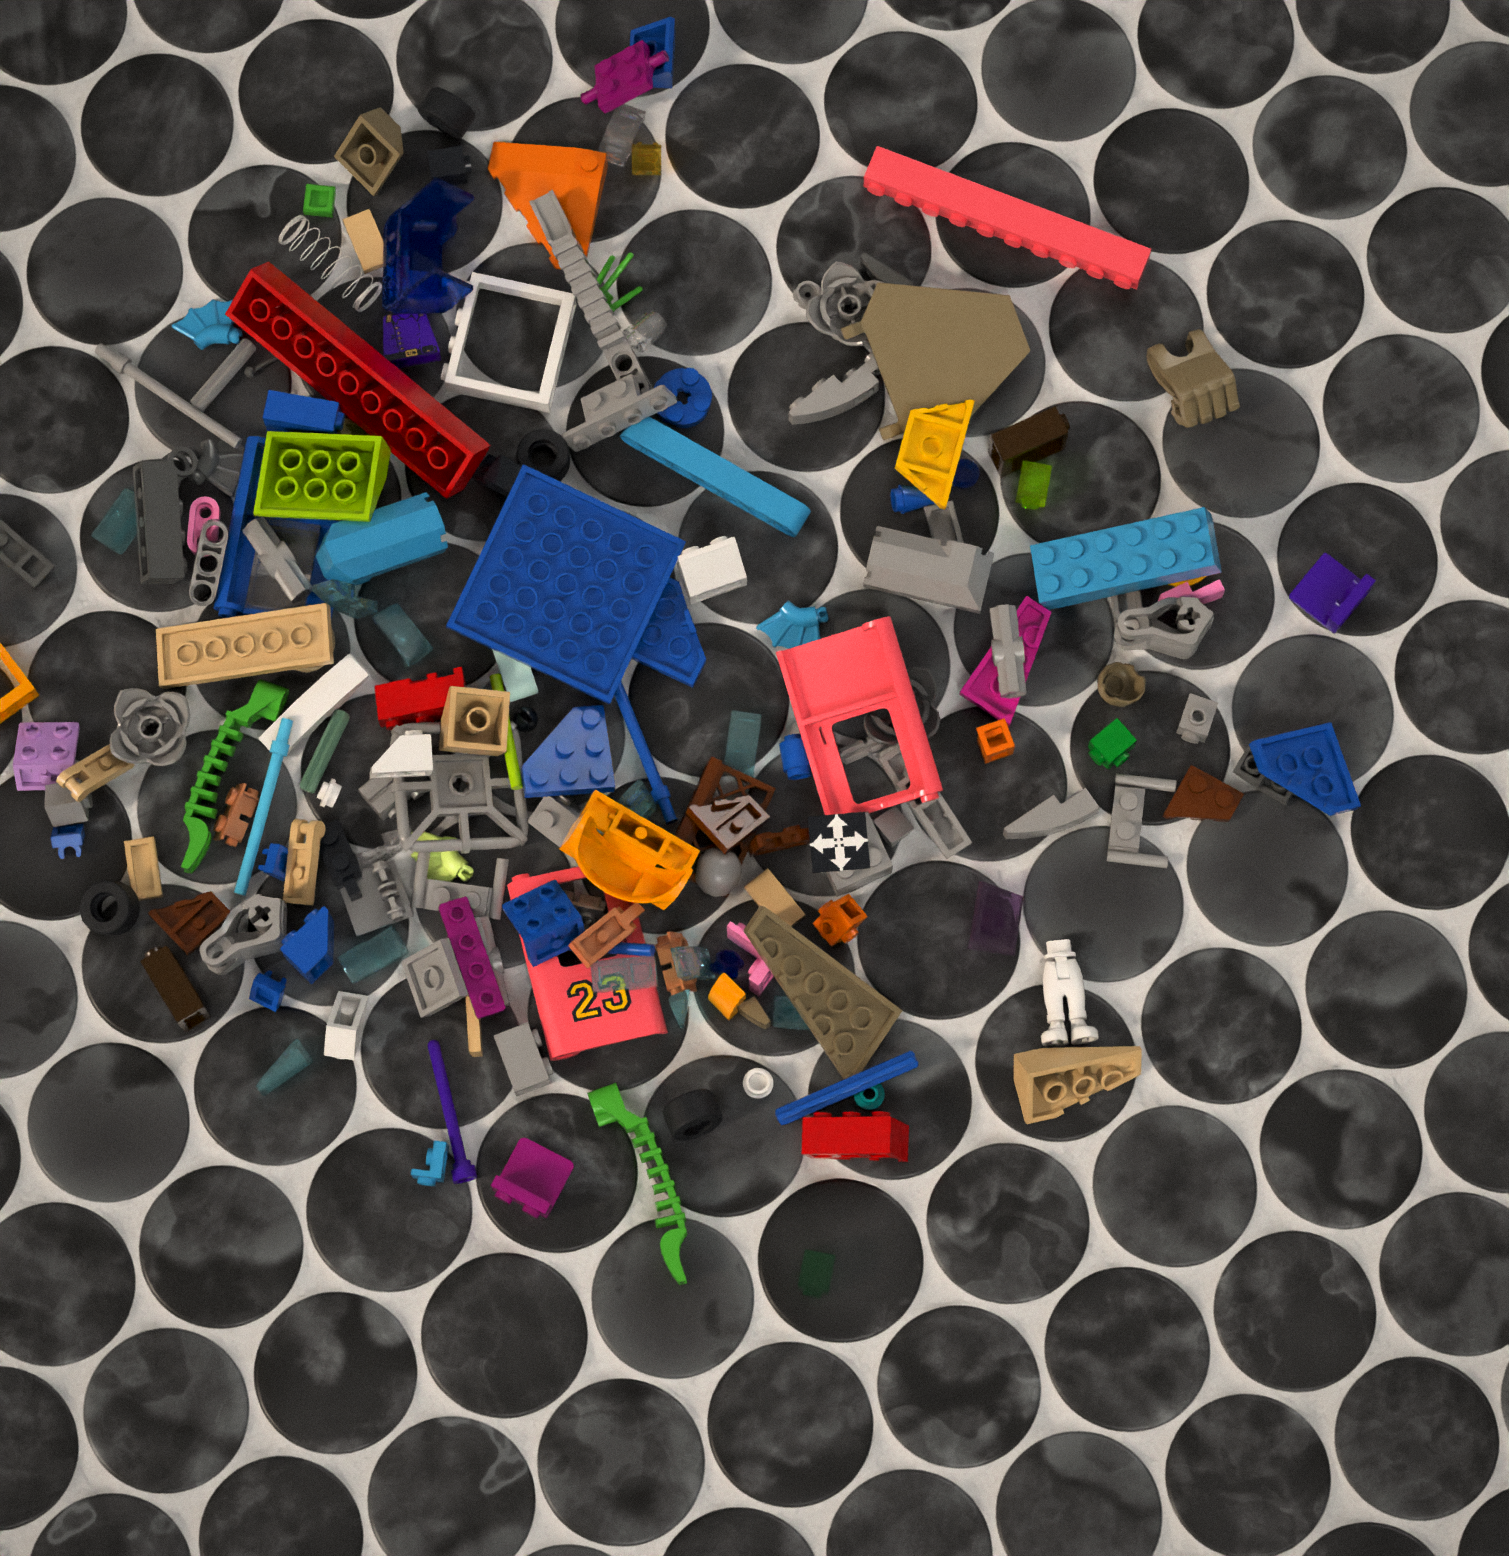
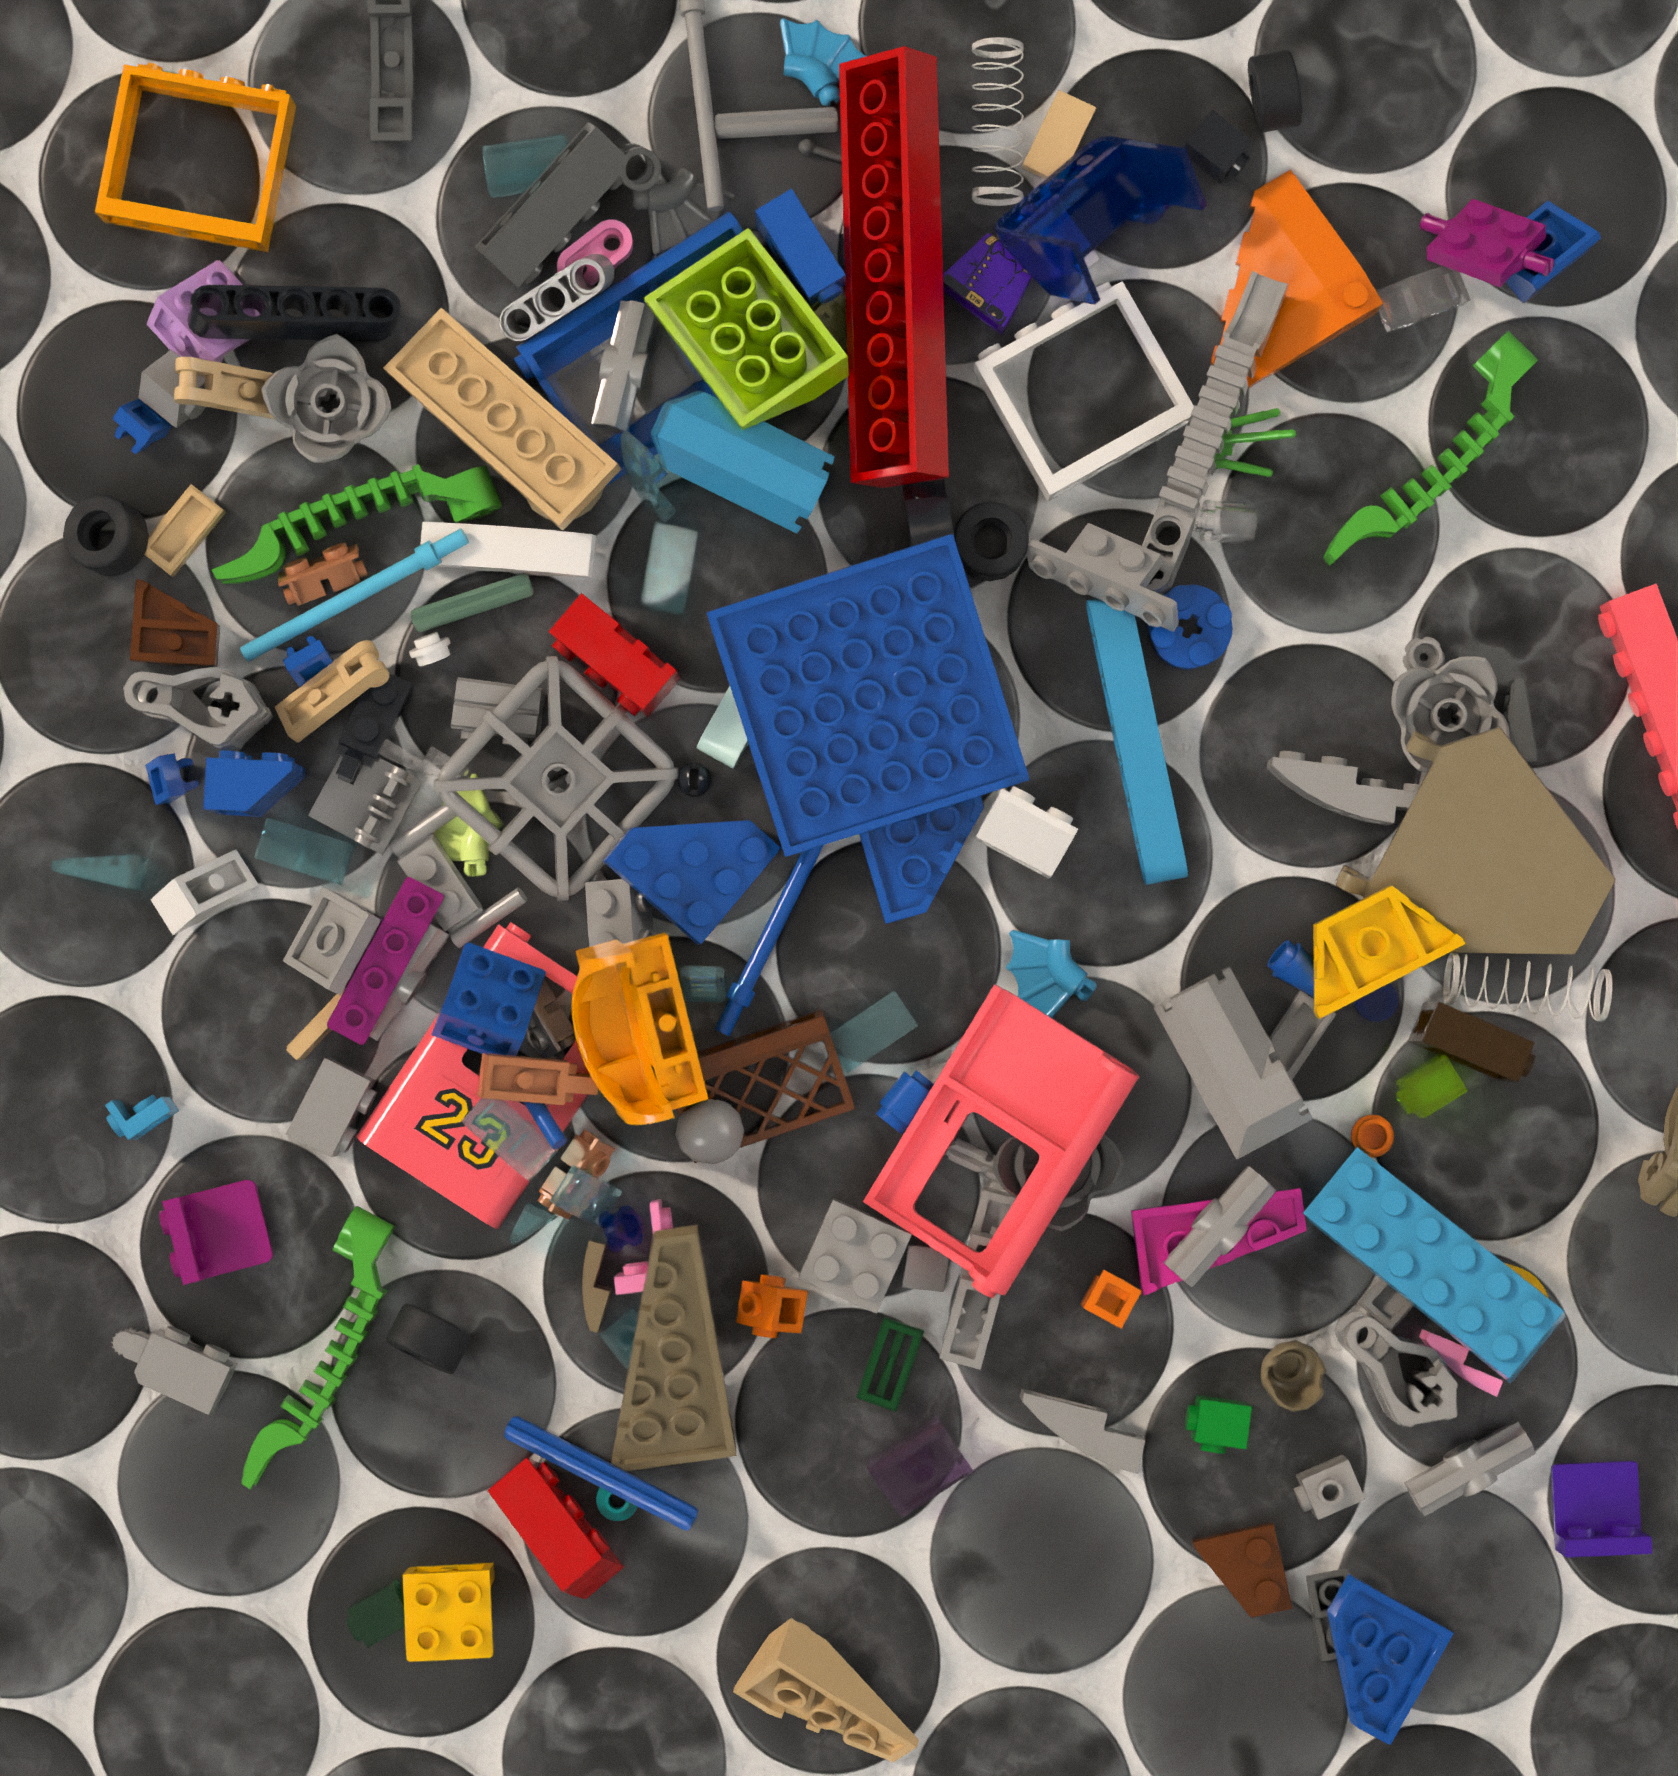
camera: 45 degrees right, 10 degrees up
dark brown window [140,945,211,1033] -> none
bright green tile [303,184,336,218] -> none
dark tan slope [334,107,404,196] -> none
white slope [370,730,433,779] -> none
dark purple piece [428,1040,478,1184] -> none
tan slope [439,686,510,756] -> none
lime bar [489,673,523,790] -> none
clear yellow tile [632,142,662,175] -> none
wing [686,795,770,854] -> none
light orange slope [708,972,746,1020] -> none
white plate [743,1068,773,1099] -> none
tan tile [744,868,806,927] -> none
reddish brown wing [747,825,810,857] -> none
black sticker [808,812,870,873] -> none
white piece [1041,939,1098,1047] -> none
light grey plate [1106,773,1176,869] -> none
none -> light grey hinge [111,1326,238,1415]
none -> black beam [187,285,401,341]
none -> yellow bracket [403,1563,495,1662]
none -> dark green tile [856,1316,924,1412]
none -> bright green piece [1323,330,1538,566]
none -> orange plate [1351,1115,1394,1157]
none -> light grey piece [1404,1420,1536,1516]
none -> white piece [1443,953,1612,1022]

